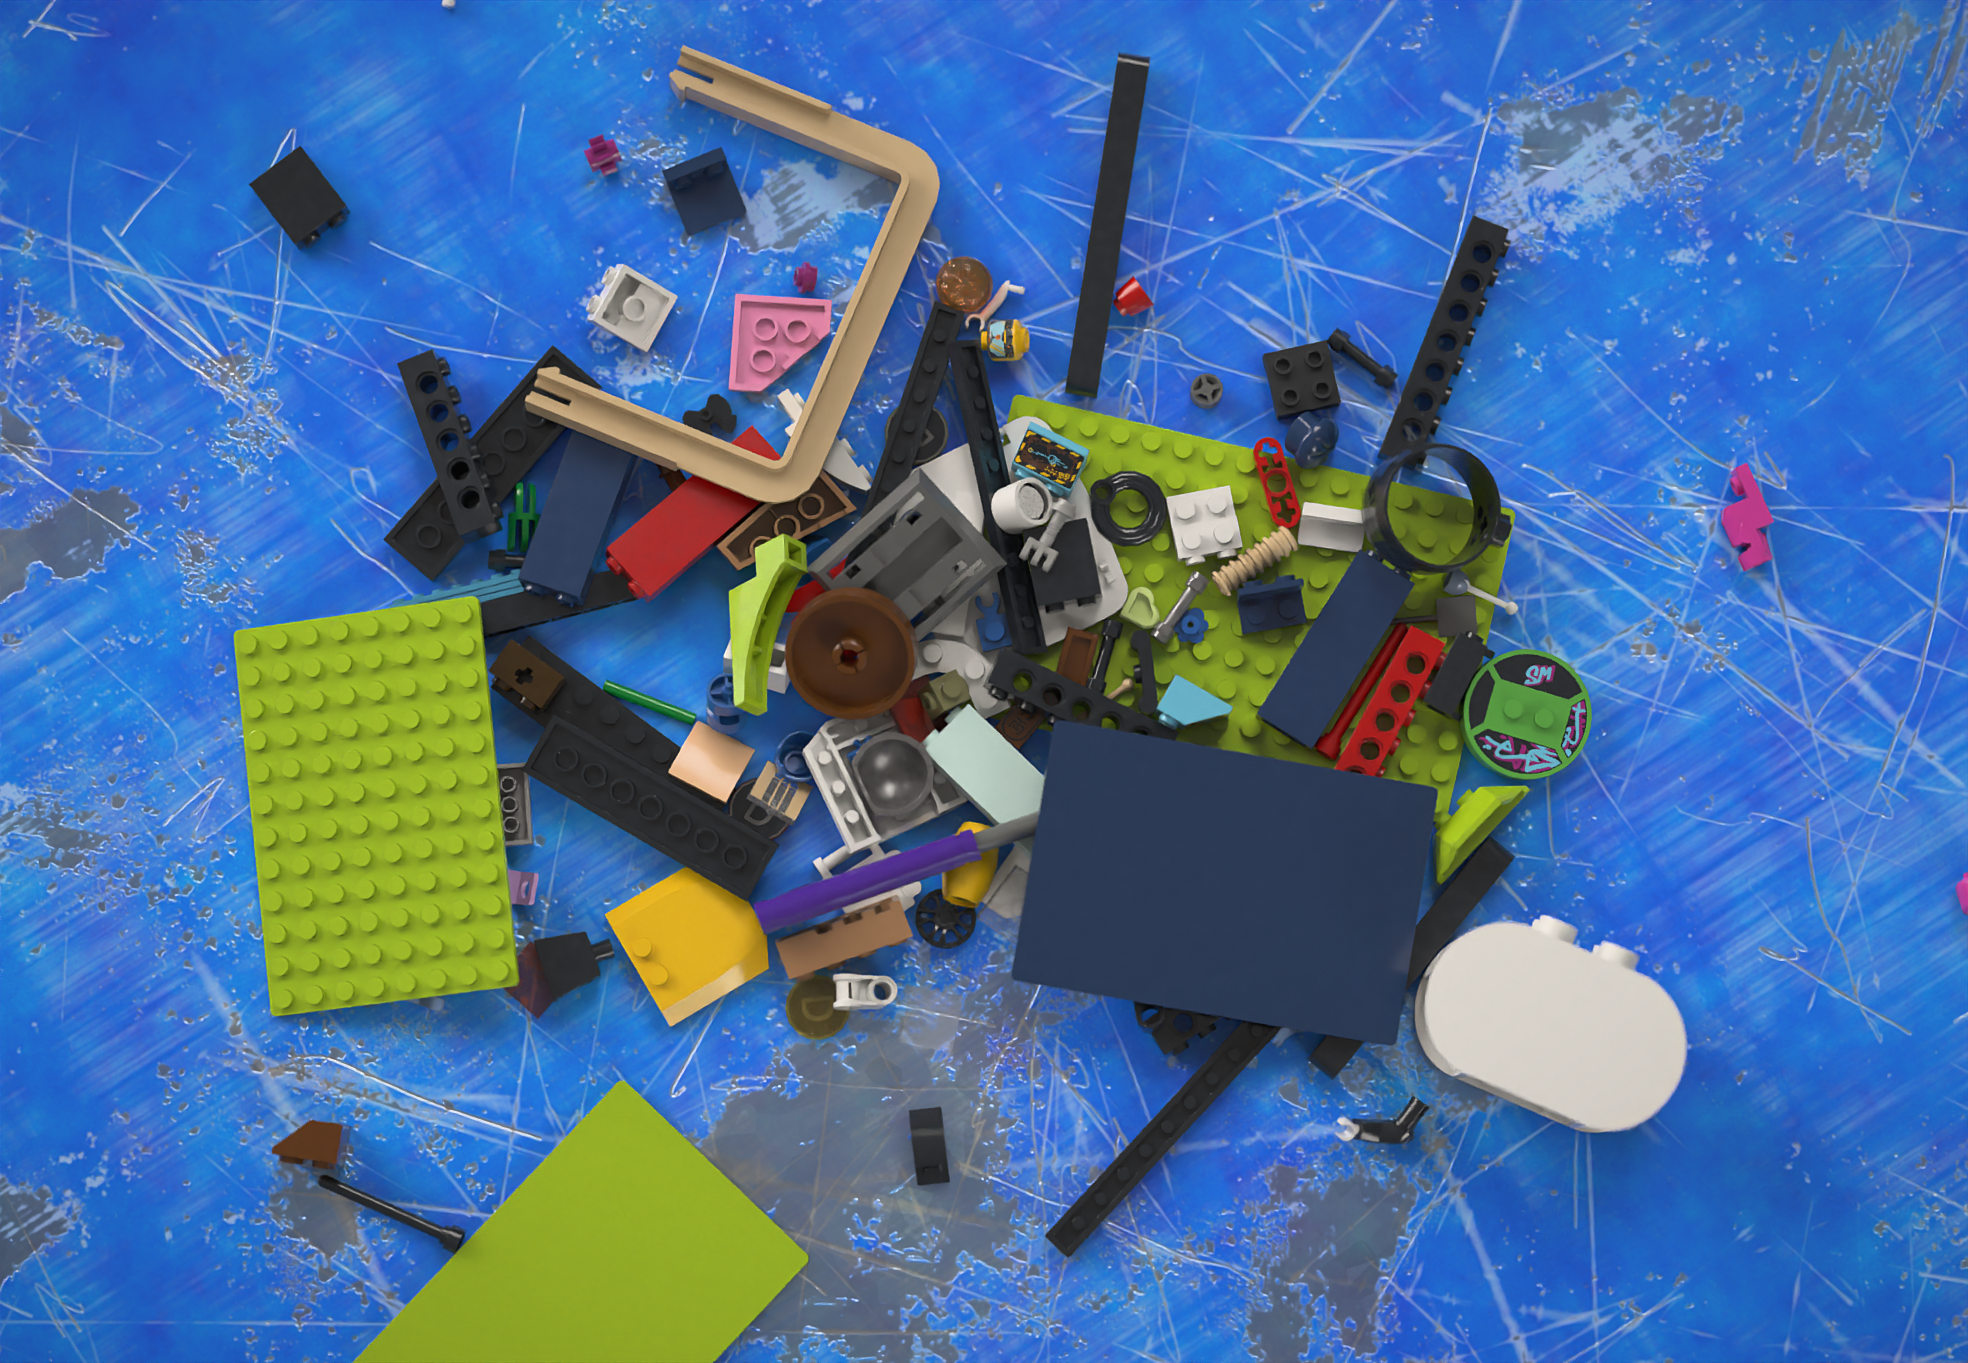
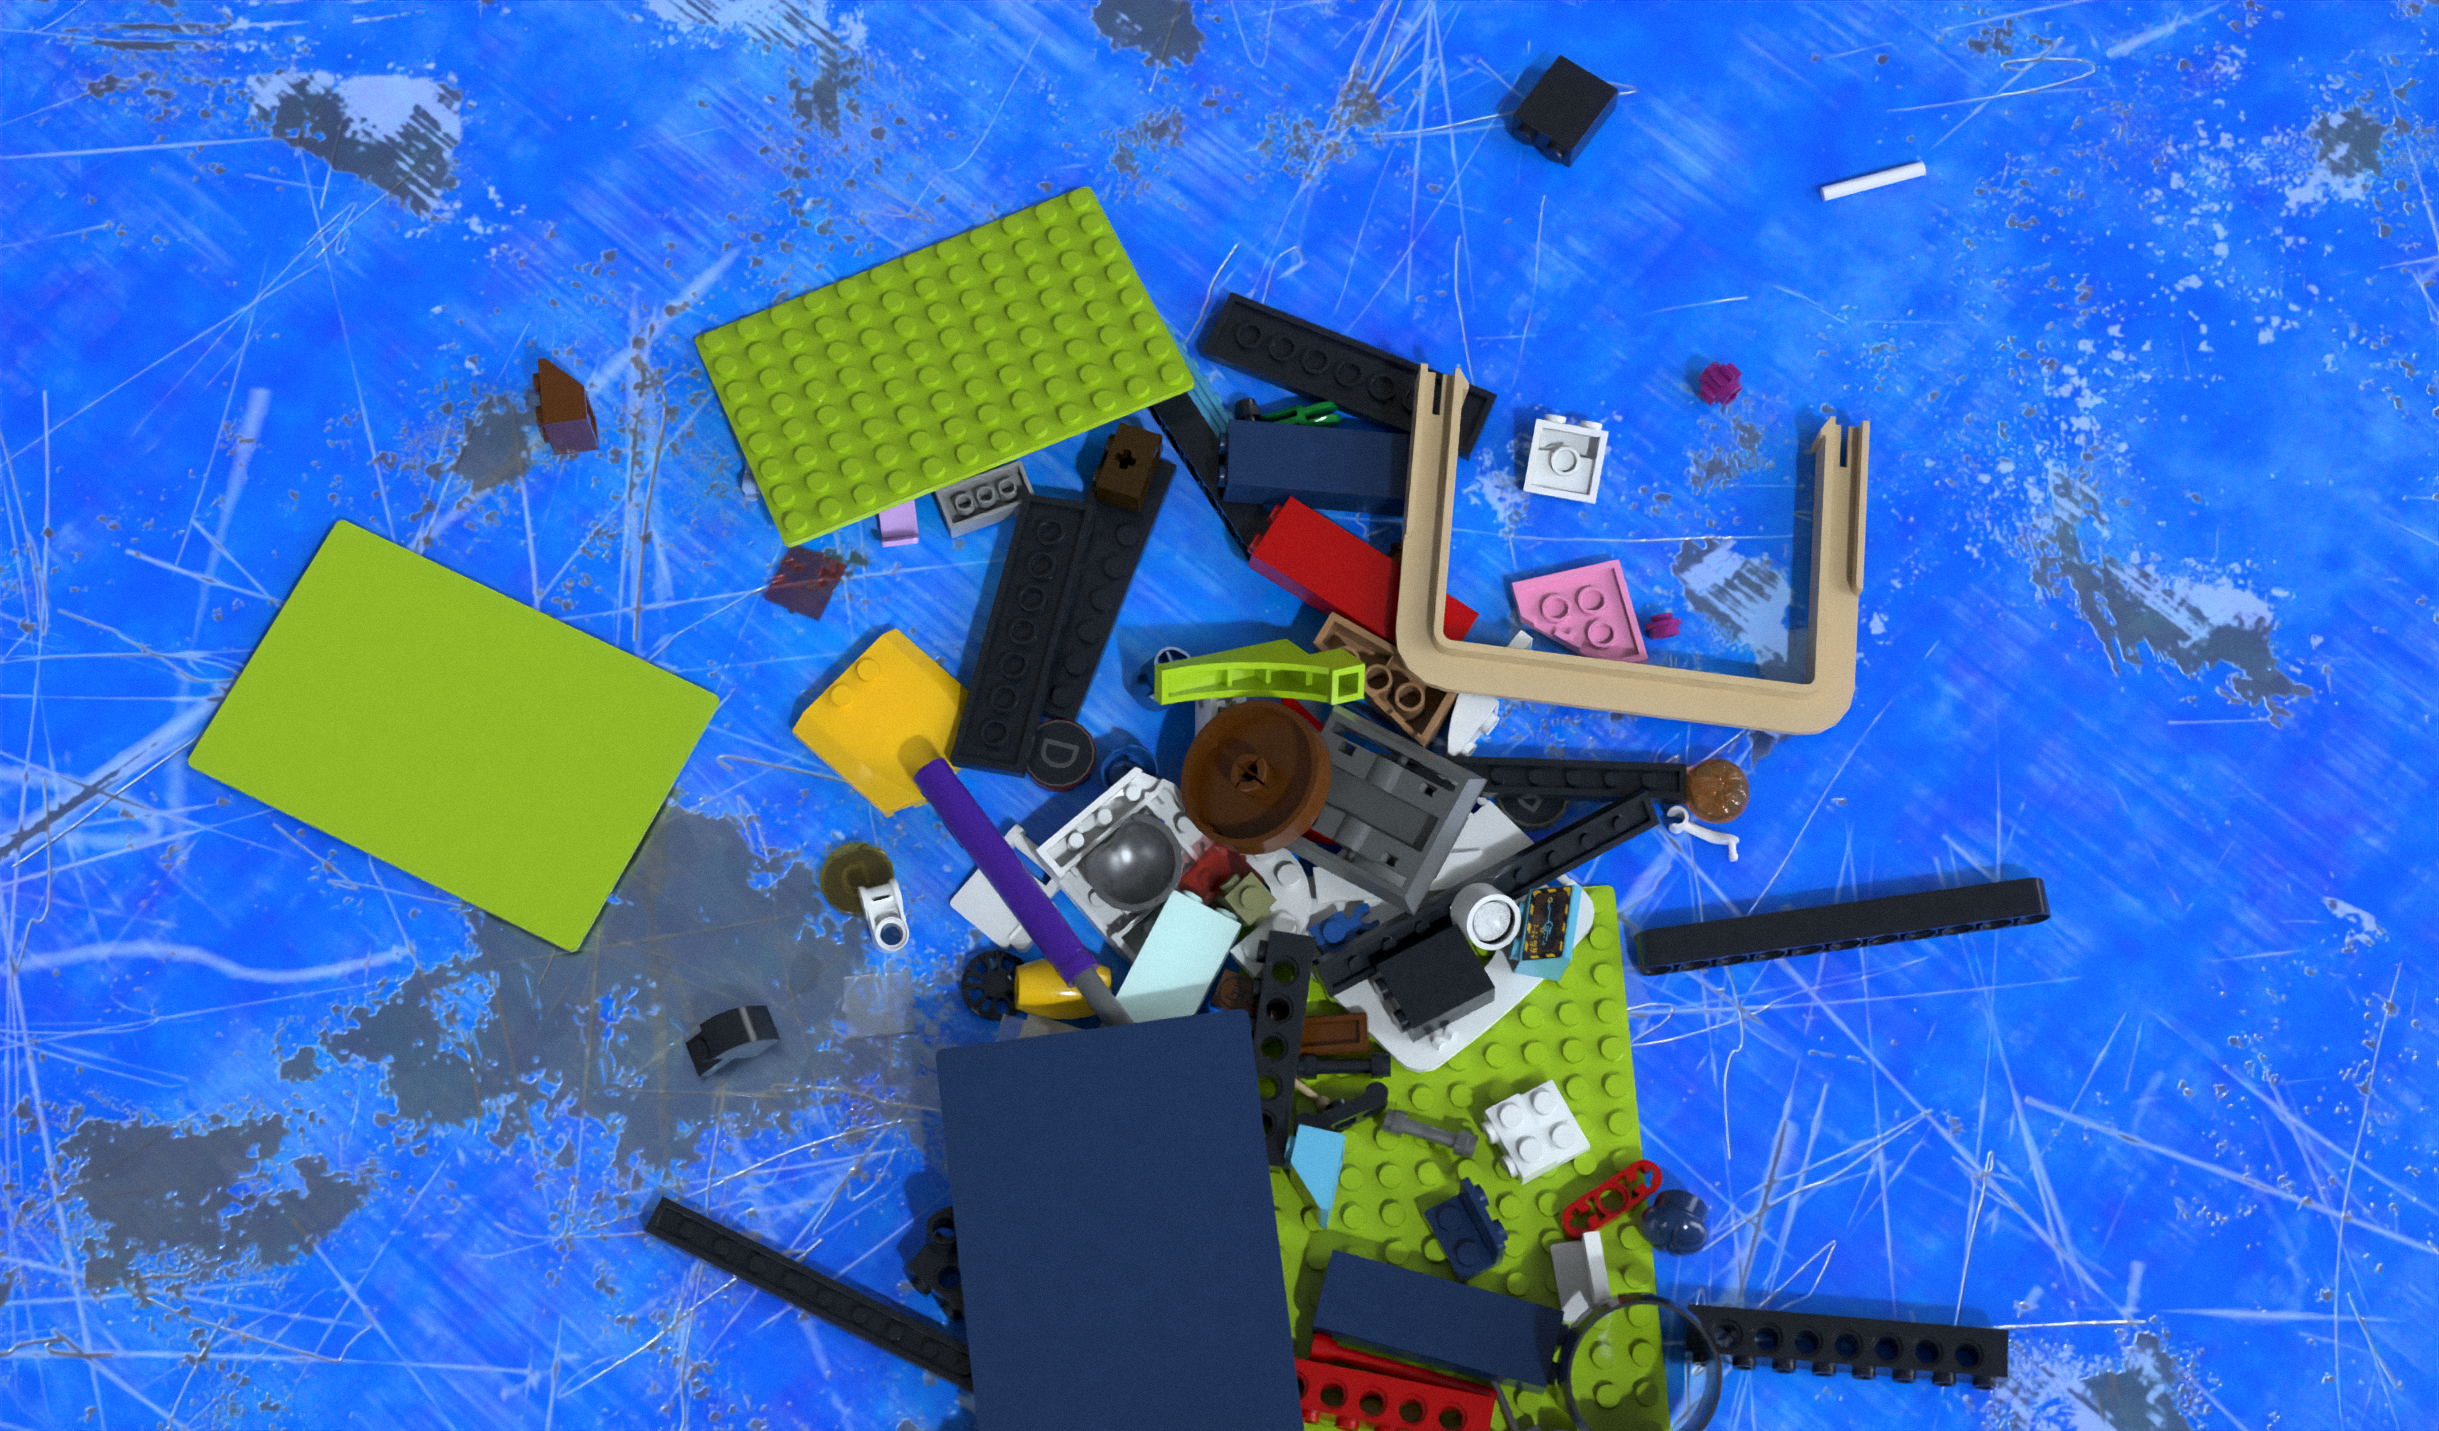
camera: 75 degrees right, 15 degrees down
black piece [318,1175,466,1254] -> none
black brick [397,349,504,544] -> none
black torso [534,931,615,1002] -> none
green bar [602,679,697,726] -> none
dark blue bracket [662,147,747,236] -> none
light nougat slope [668,721,755,805] -> none
black piece [682,394,737,437] -> none
piece [747,760,813,826] -> none
medium nougat wedge [775,895,913,982] -> none
head [981,319,1030,361] -> none
light grey hinge [1019,498,1077,573] -> none
black piece [1089,471,1167,547] -> none
red hat [1112,276,1154,317] -> none
yellowish green tile [1119,587,1160,629] -> none
blue plant [1173,608,1209,644] -> none
dark grey wheel [1190,373,1223,409] -> none
tan piece [1211,526,1298,597] -> none
black brick [1262,340,1341,420] -> none
black bar [1327,328,1398,390] -> none

